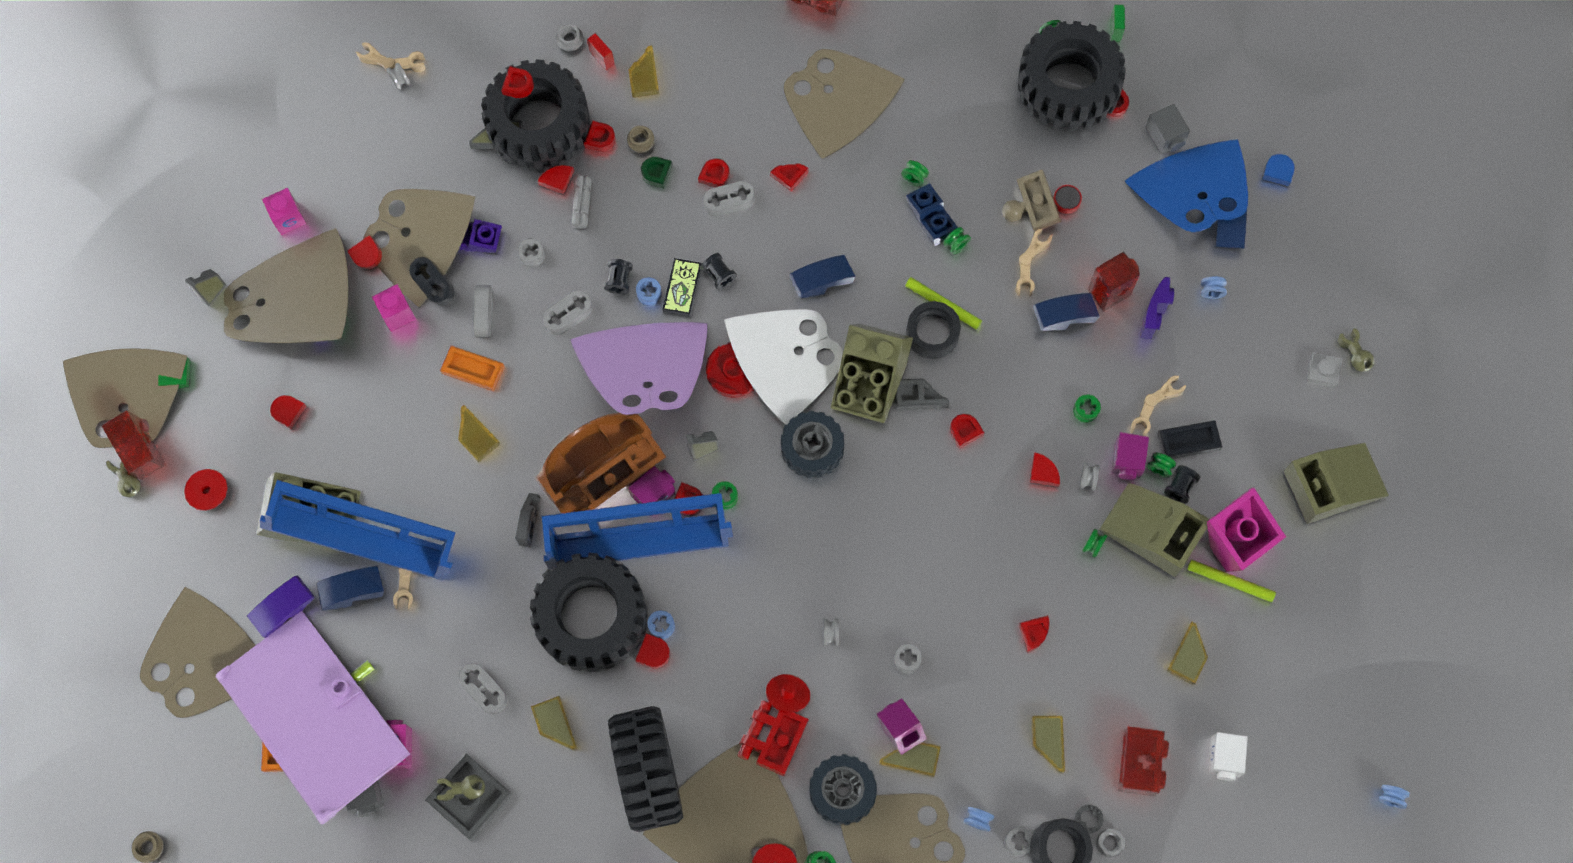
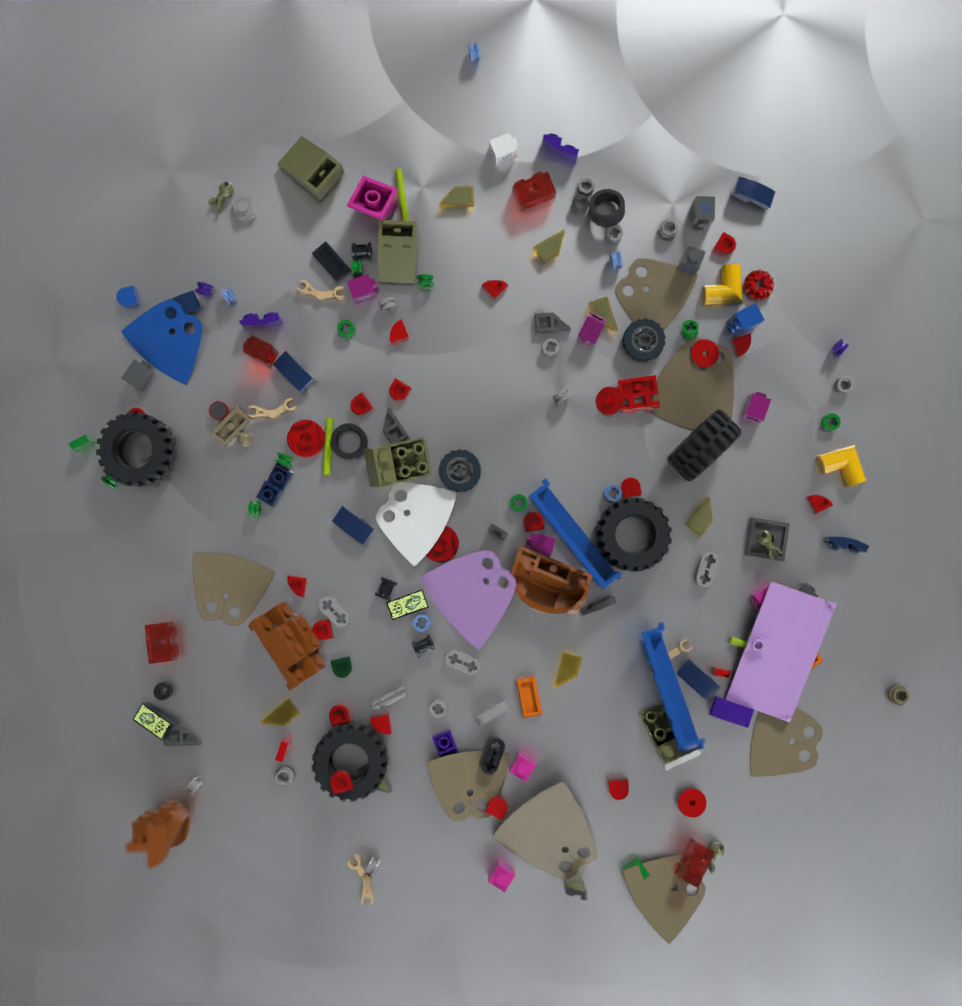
camera: 125 degrees left, 15 degrees up
dark tan plate [627,125,655,153] -> none
none -> dark purple bush [195,282,214,297]
none -> dark orange piece [248,602,326,691]
none -> red tile [287,419,325,458]
none -> red tile [350,392,373,416]
none -> dark grey tile [534,312,571,334]
none -> dark purple slope [542,133,579,163]
none -> red tile [711,666,731,678]

